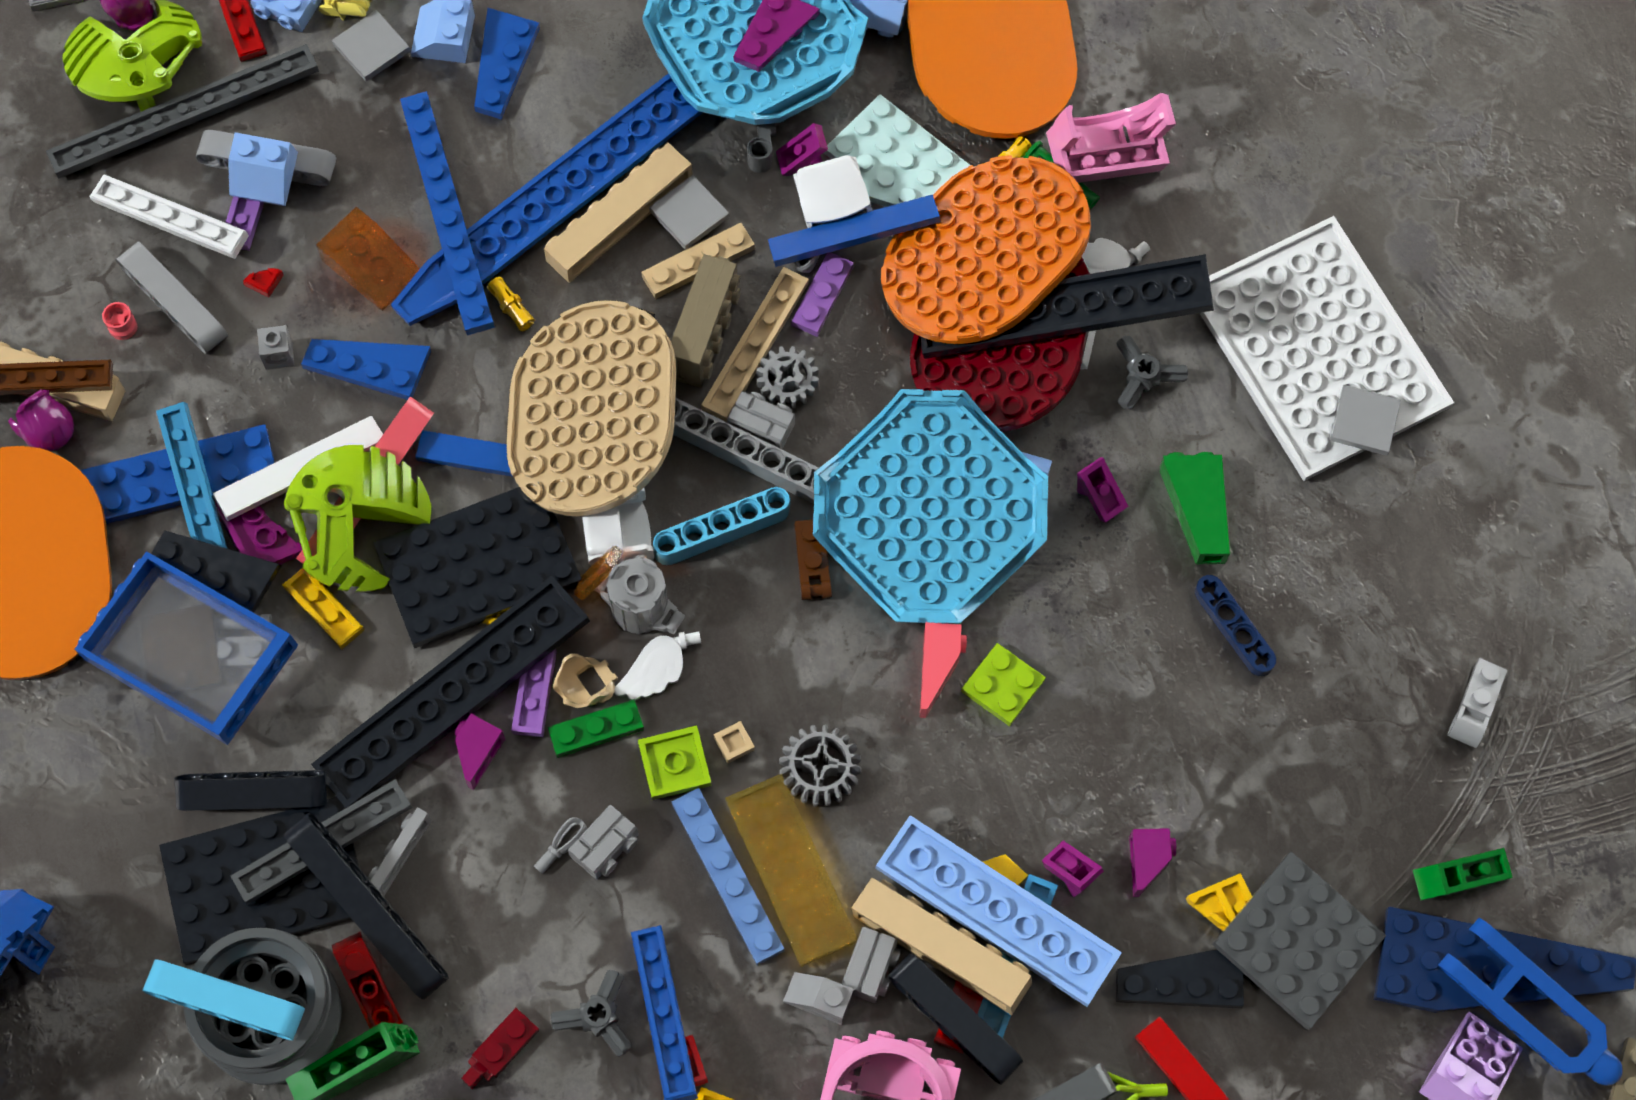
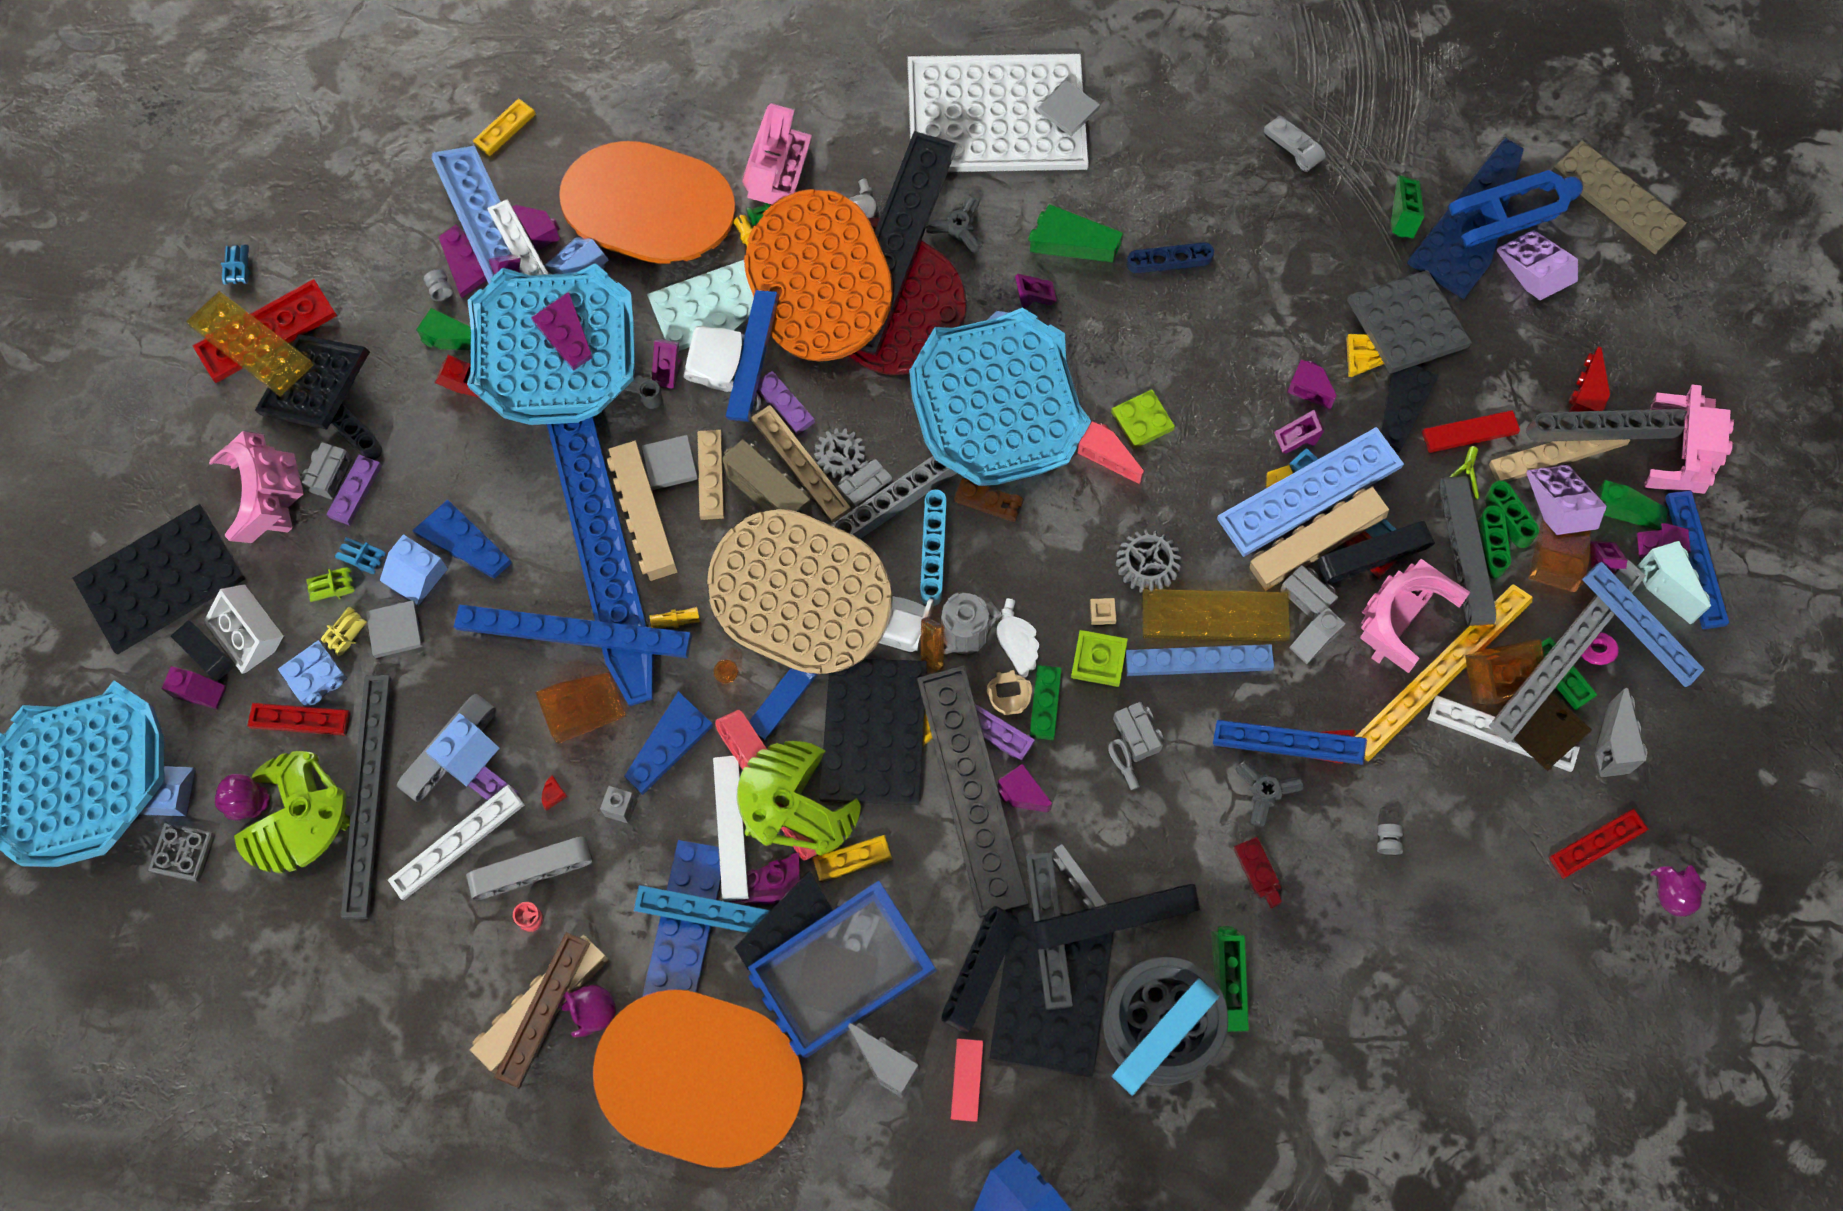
camera: 60 degrees left, 0 degrees up
red slope [332,931,403,1029] -> none
none -> clear orange plate [713,660,738,684]
none -> light grey slope [848,1023,919,1099]
none -> coral tile [951,1039,983,1122]

